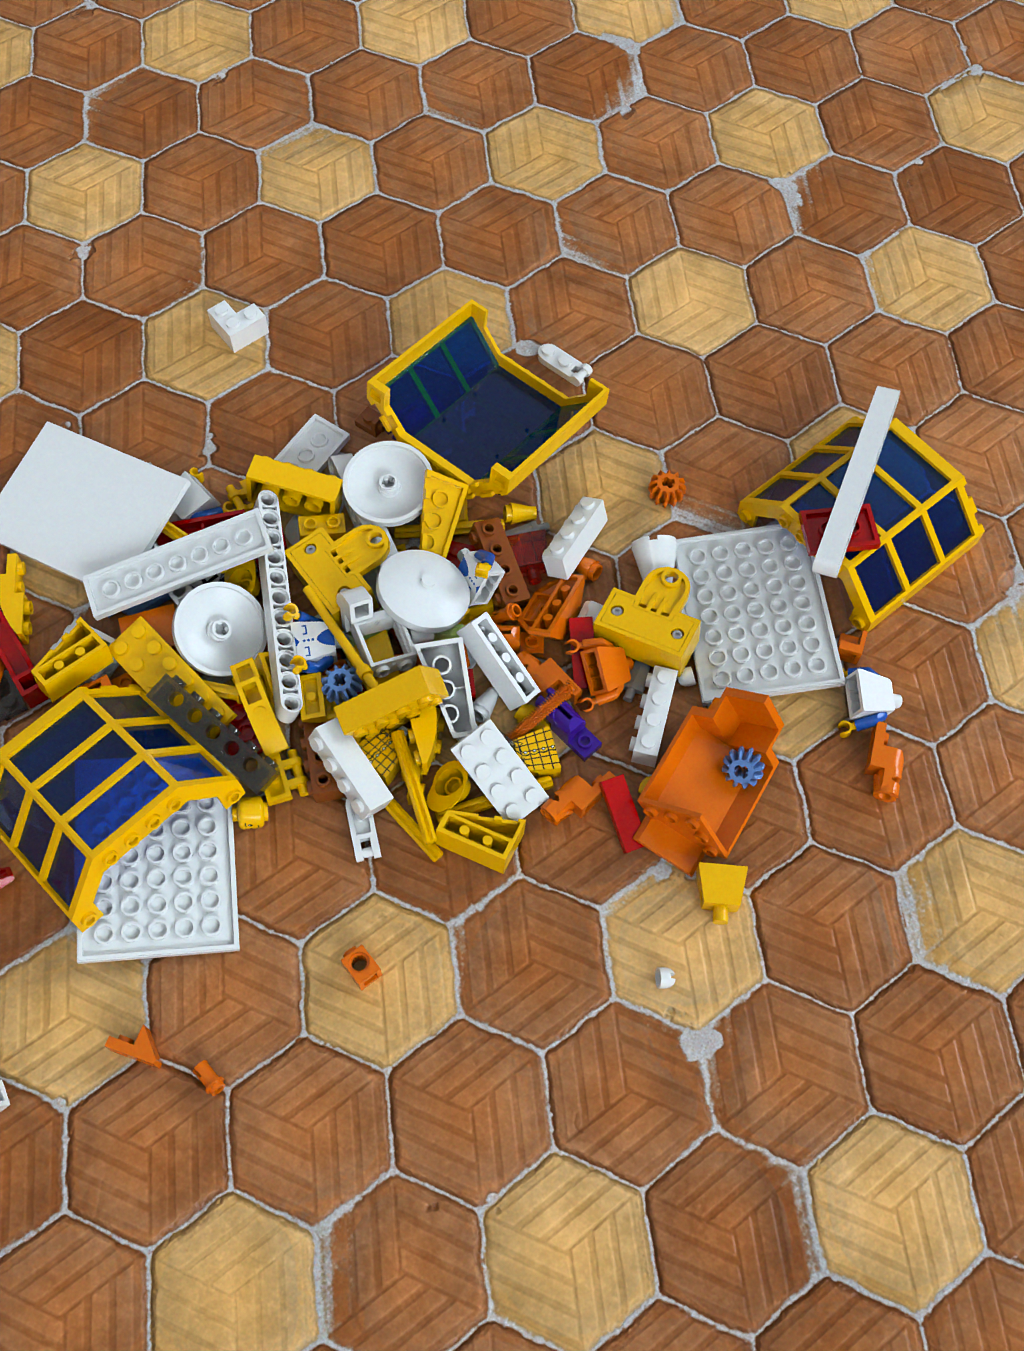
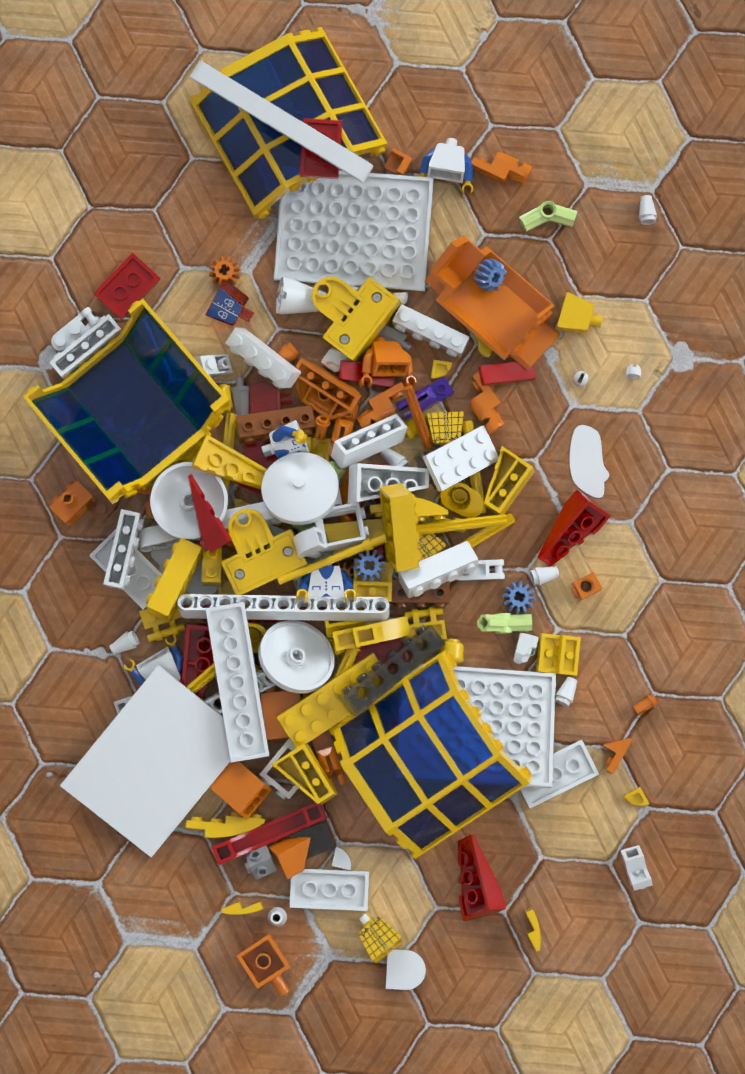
camera: 75 degrees left, 20 degrees up
none -> white brick [49,314,122,379]
none -> orange brick [50,480,97,527]
none -> red plate [93,252,161,320]
none -> white brick [104,509,144,591]
none -> white cone [109,631,140,655]
none -> white slope [186,354,233,380]
none -> red wedge [188,474,232,554]
none -> torso [205,280,254,326]
none -> orange brick [210,761,272,819]
none -> yellow tile [431,360,452,379]
none -> yellowish green piece [477,613,532,634]
none -> medium blue gear [503,581,536,614]
none -> white rock [513,633,539,664]
none -> yellowish green piece [519,201,577,232]
none -> white plate [520,740,599,809]
none -> white cone [529,566,559,586]
none -> yellow slope [536,633,581,676]
none -> red wedge [537,489,611,567]
none -> white cone [555,677,578,707]
none -> white sticker [570,425,610,498]
none -> white hinge [573,371,589,387]
none -> yellow tile [623,787,649,806]
none -> white cone [639,195,657,225]

